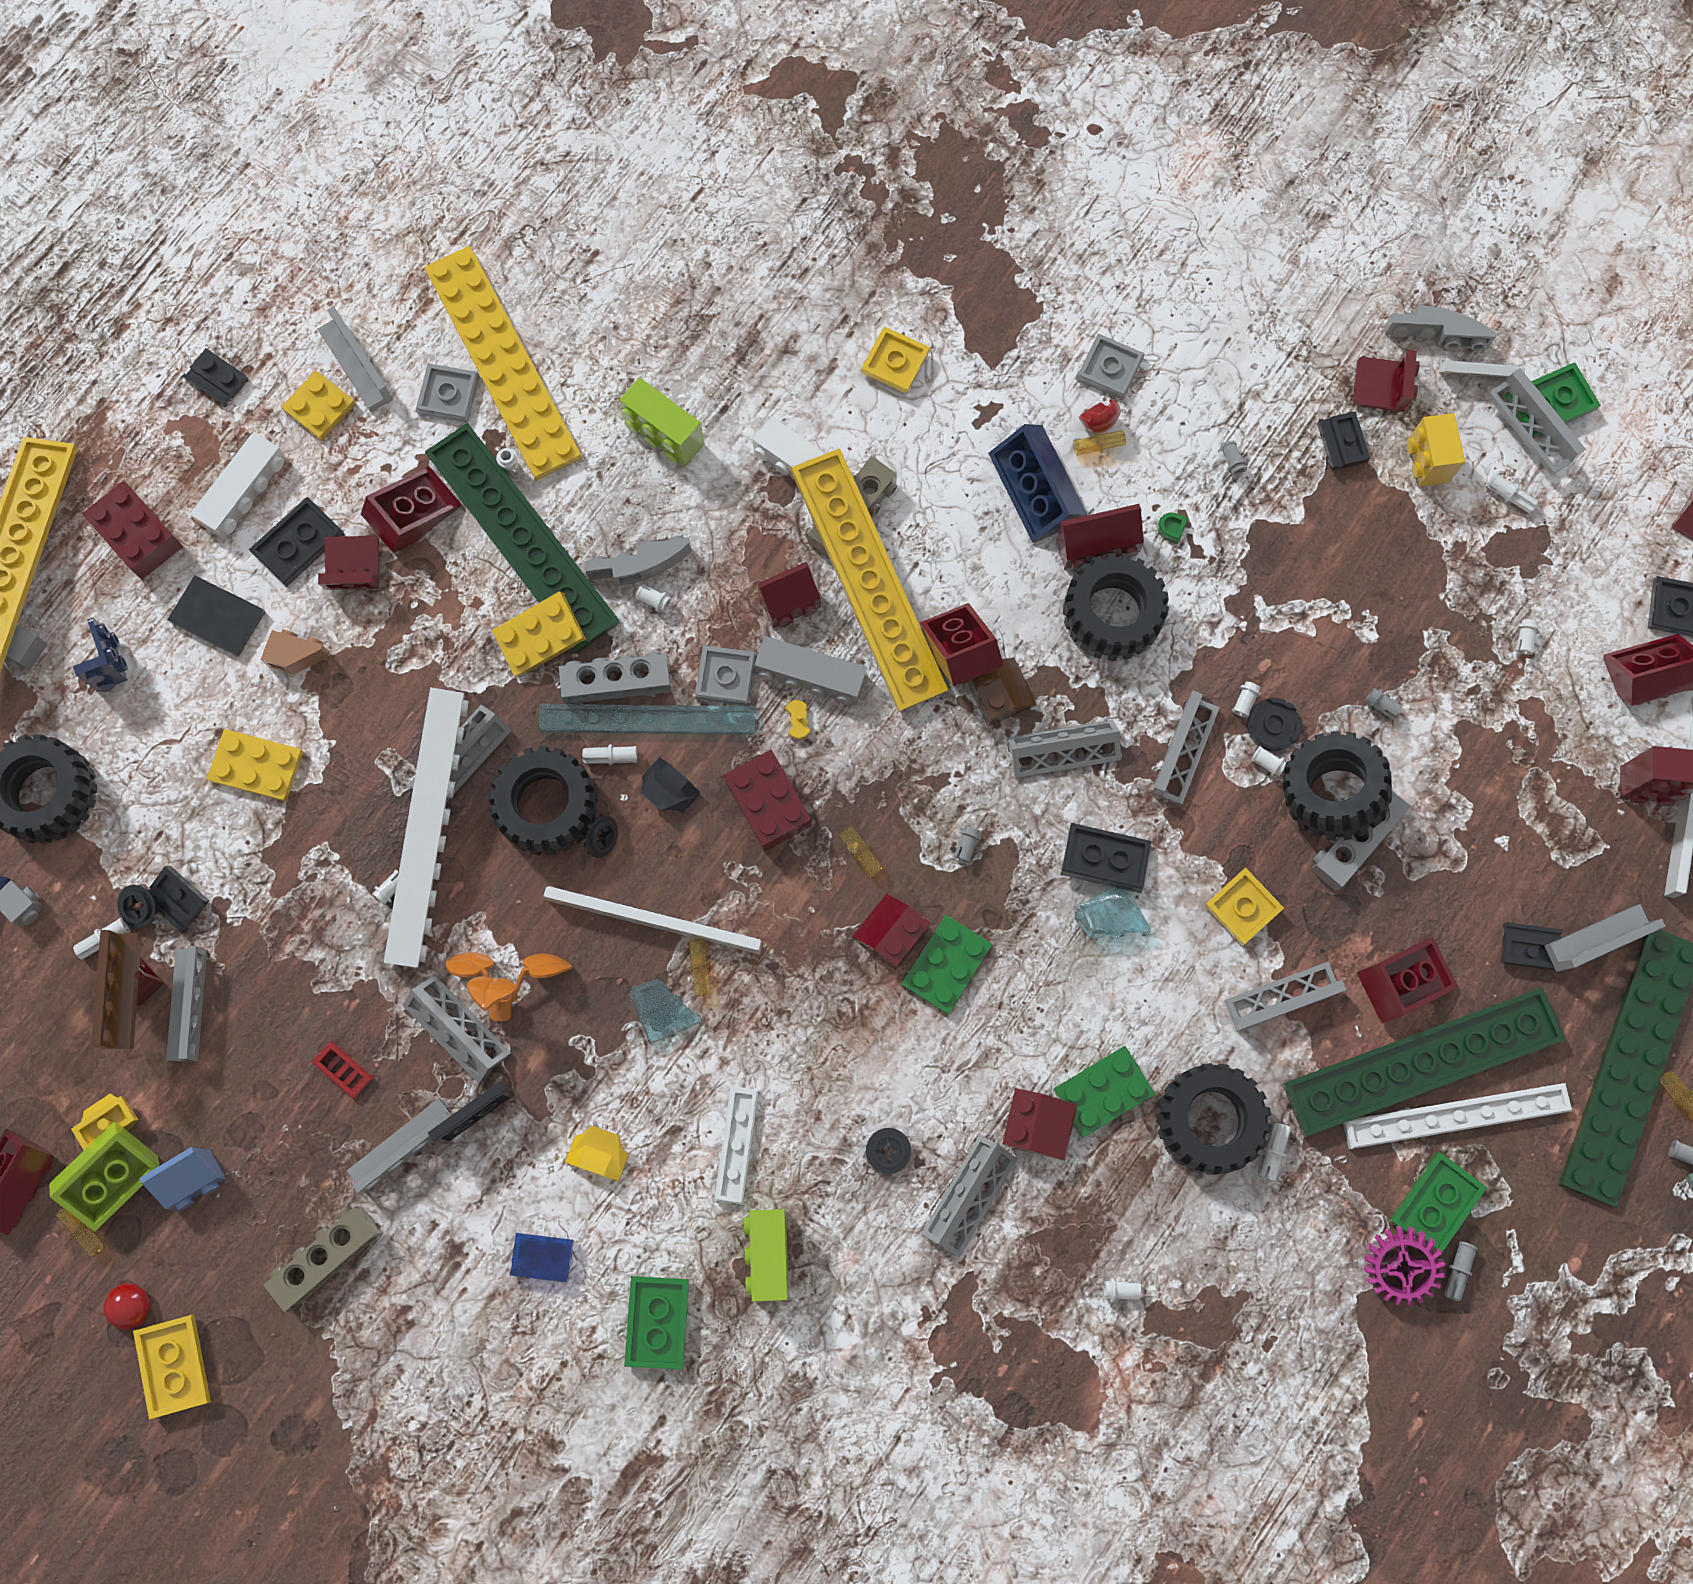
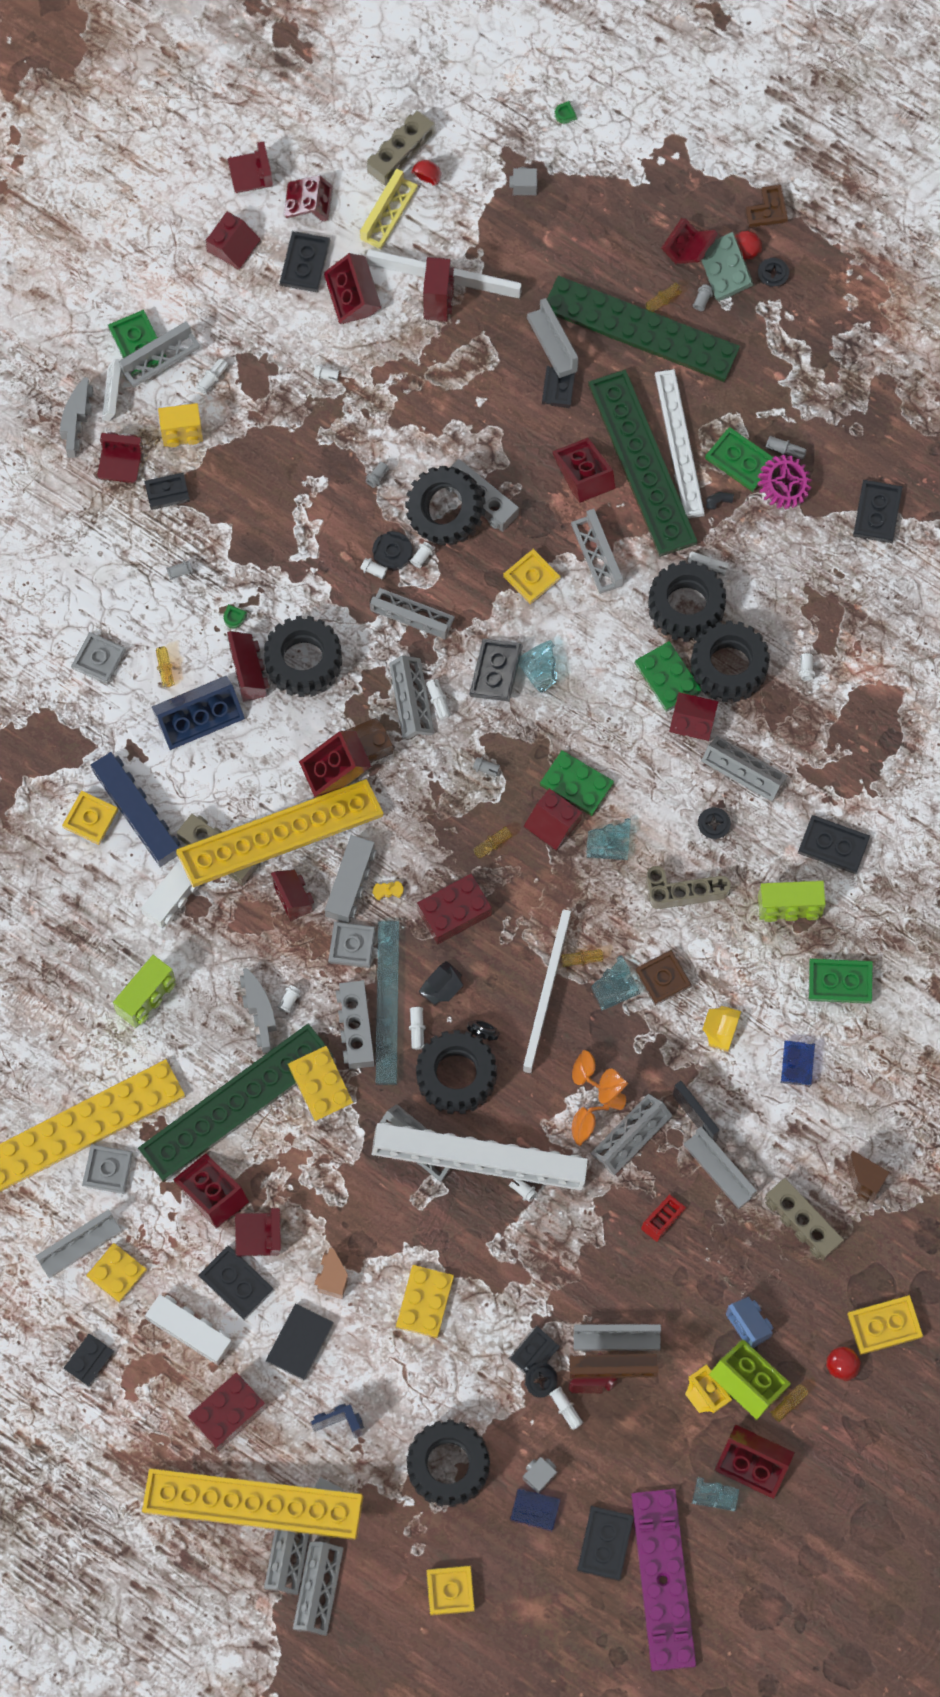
camera: 90 degrees left, 5 degrees down
white pin [496,448,520,476] -> none
white tile [714,1086,759,1205] -> none
red hair [1078,399,1121,433] -> none
none -> dark blue brick [90,752,181,867]
none -> white axle [426,679,450,720]
none -> clear light blue slope [587,818,631,860]
none -> reddish brown plate [635,950,692,1006]
none -> dark tan beam [646,866,731,909]
none -> black tyre [691,620,770,702]
none -> black arm [706,491,734,510]
none -> black tile [798,815,870,874]
none -> reddish brown slope [846,1150,890,1203]
none -> black tile [853,479,903,544]

